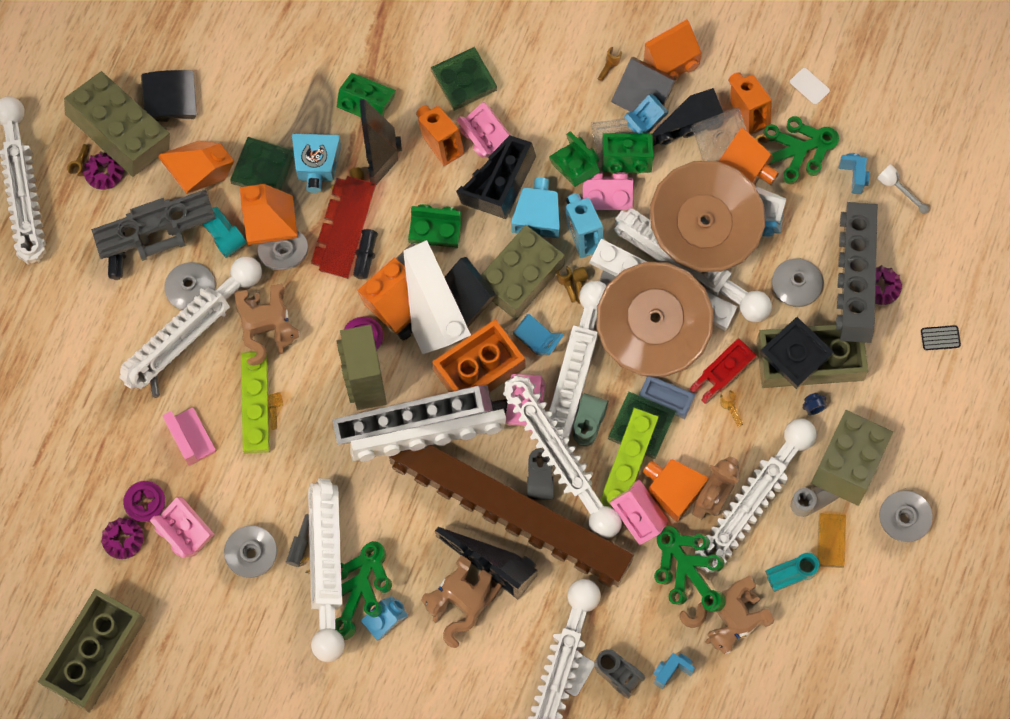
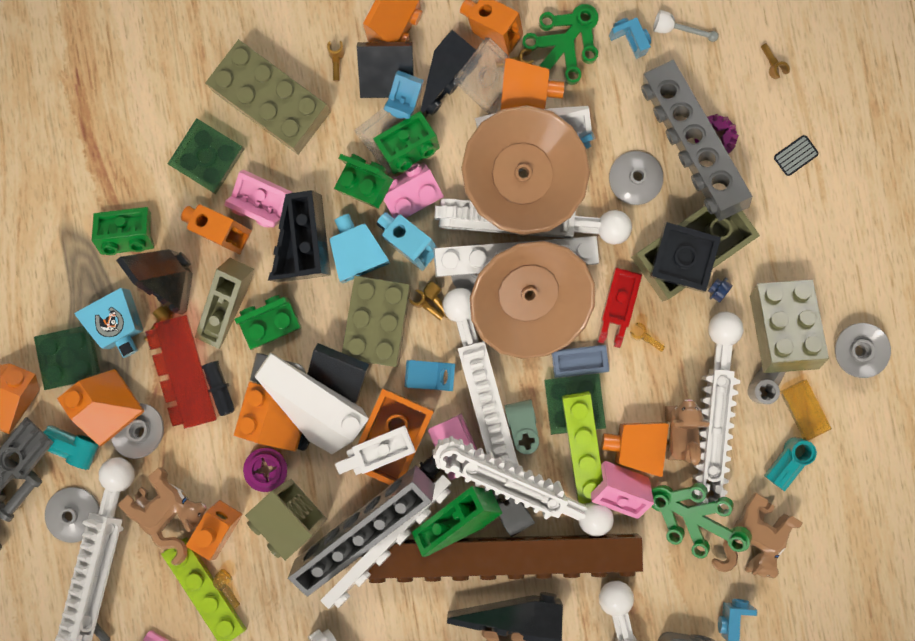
camera: 30 degrees left, 15 degrees up
none -> orange torso [186,500,243,561]
none -> olive slope [195,258,254,349]
none -> olive brick [205,39,331,155]
none -> white hinge [335,425,416,475]
none -> green slope [412,486,503,557]
none -> pearl gold hand [761,43,790,79]

